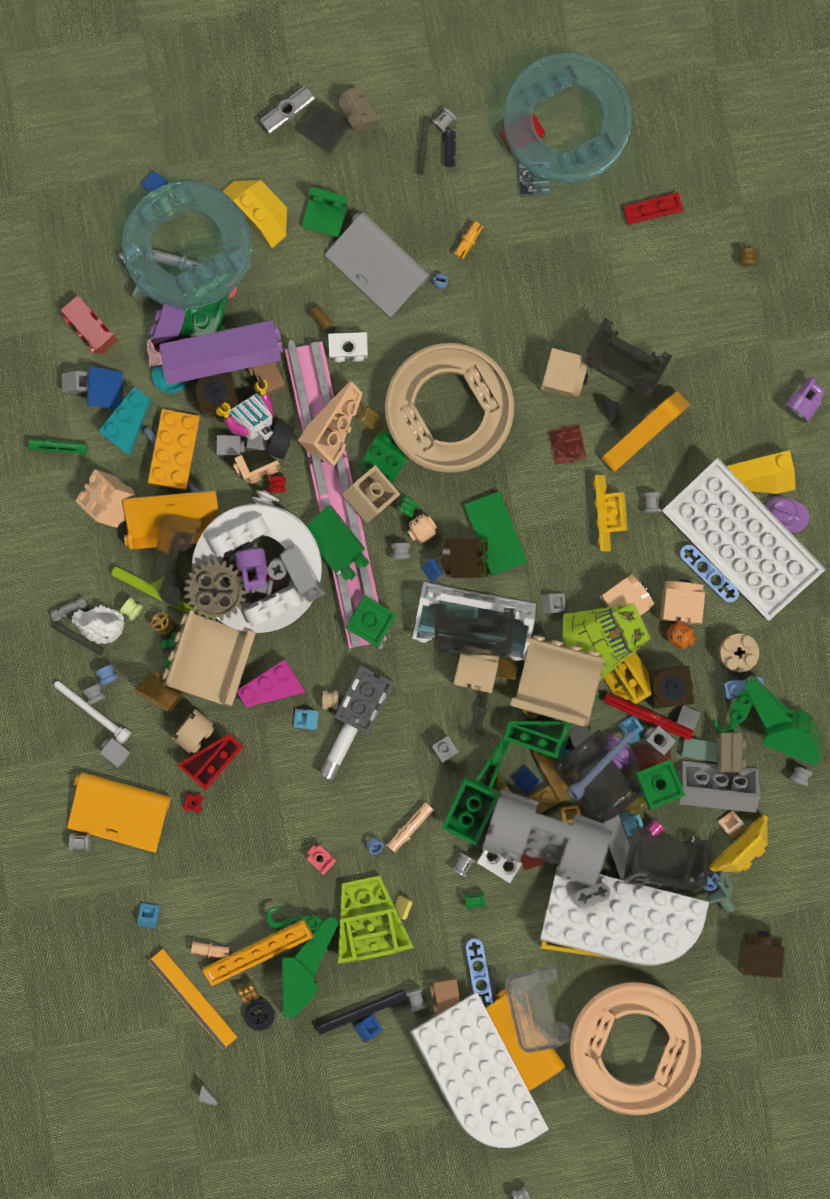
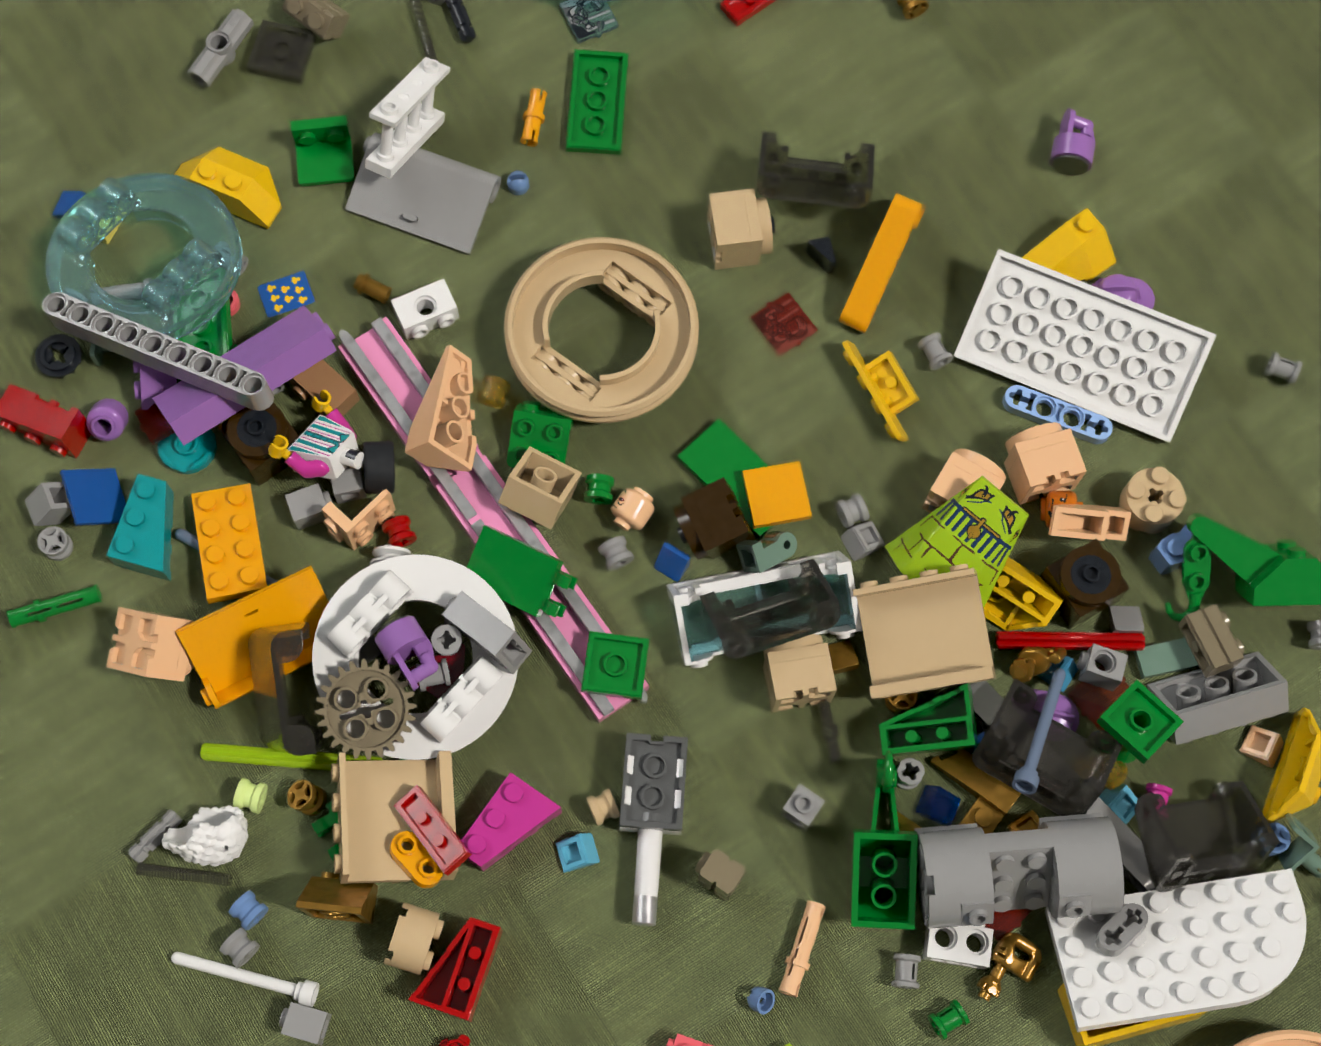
camera: 30 degrees left, 15 degrees down
none -> black gear [35,334,83,379]
none -> light grey wheel [37,526,74,561]
none -> light grey beam [42,292,274,411]
none -> medium lavender head [86,398,129,441]
none -> blue sticker [258,270,315,318]
none -> white fence [365,57,450,179]
none -> light orange plate [389,831,443,888]
none -> tile [393,785,472,876]
none -> green tile [566,49,629,155]
none -> dark tan brick [695,849,746,901]
none -> sand green leg [736,531,797,573]
none -> light orange tile [742,461,812,529]
none -> light grey wheel [835,493,869,528]
none -> light grey bush [896,758,925,790]
none -> pearl gold piece [976,932,1042,1002]
none -> pearl gold piece [1010,646,1067,683]
none -> light nougat slope [1048,504,1132,541]

